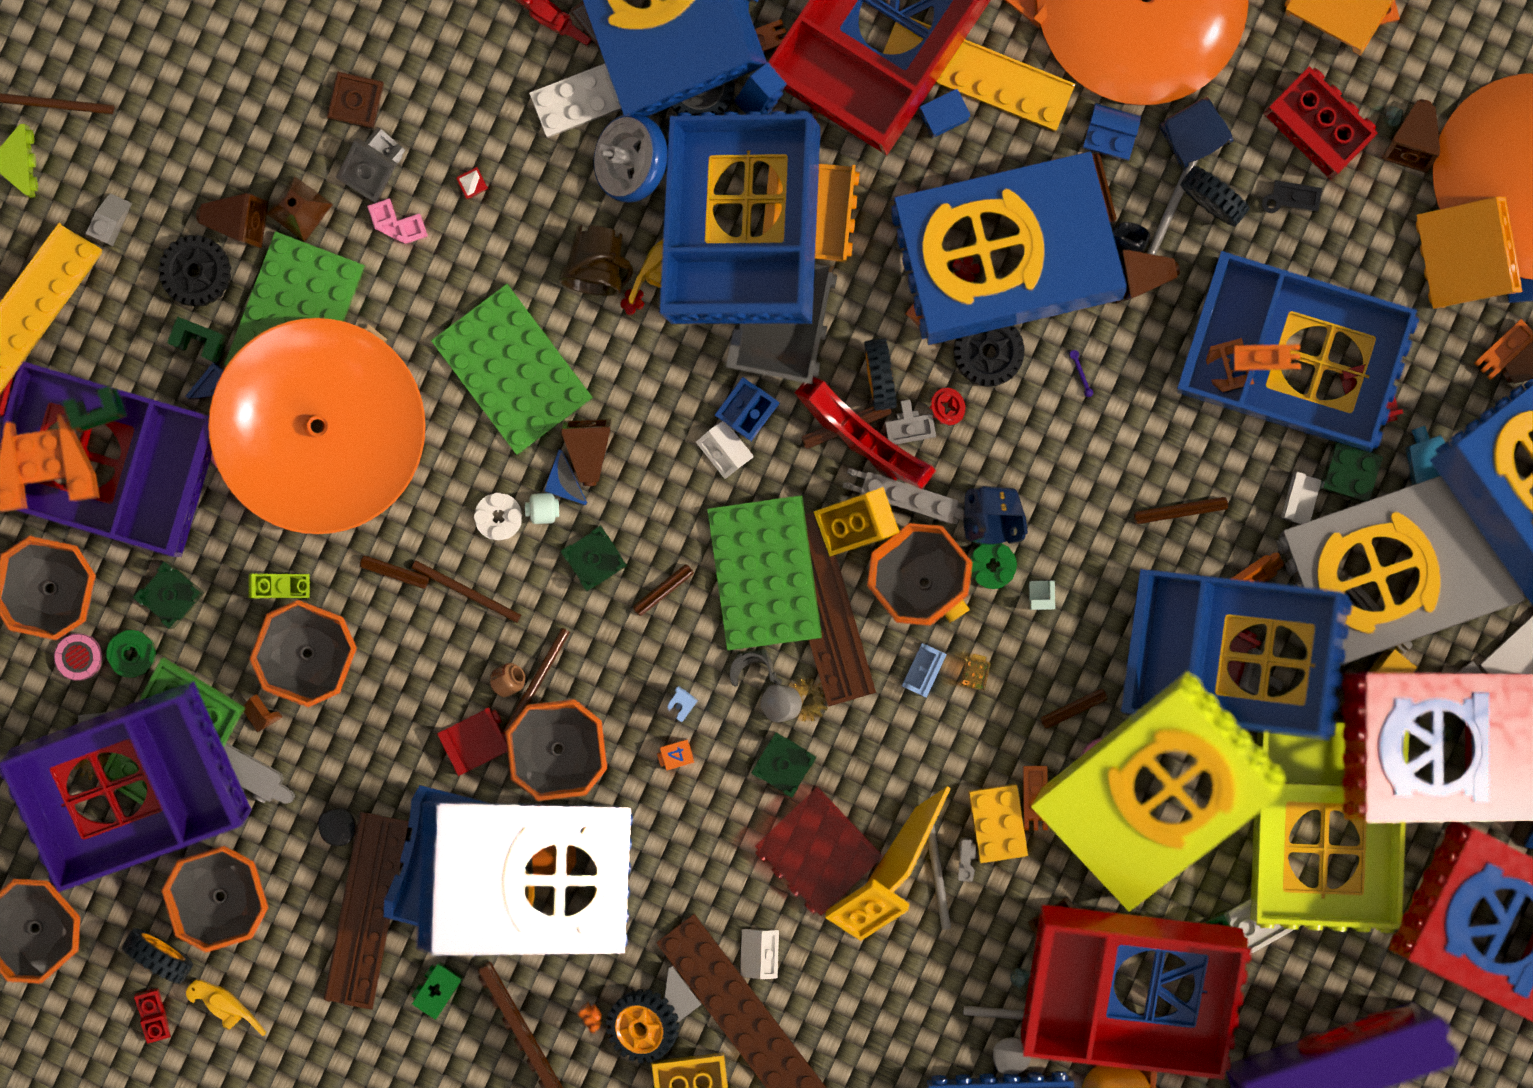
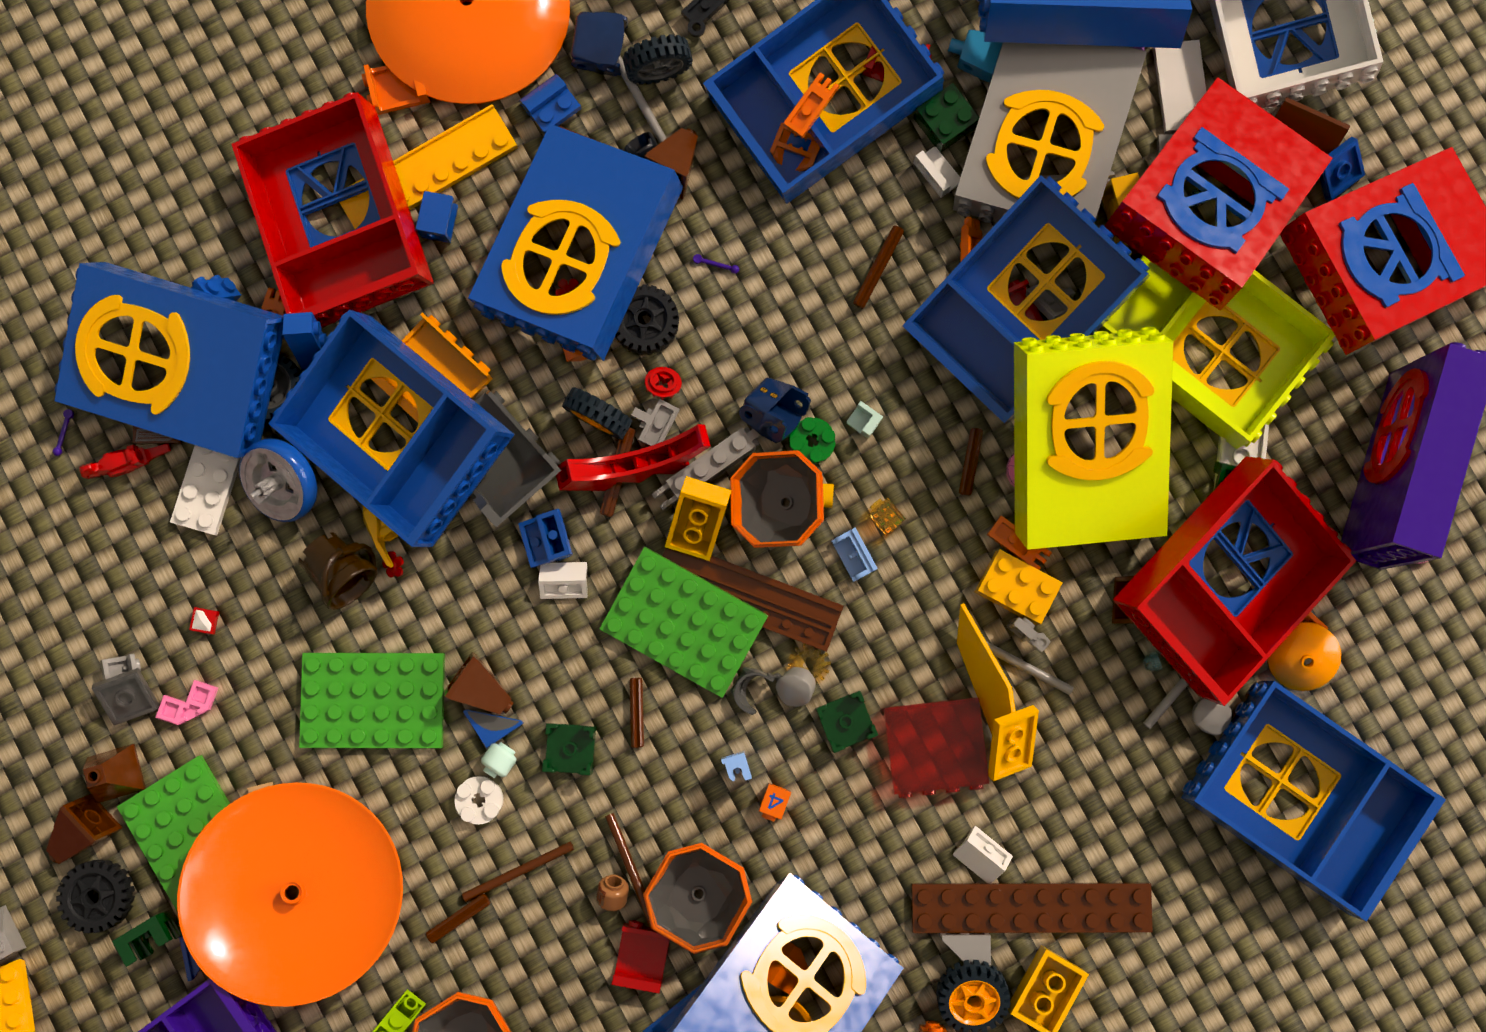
camera: 50 degrees left, 5 degrees down
reddish brown tile [327,71,384,129] -> none

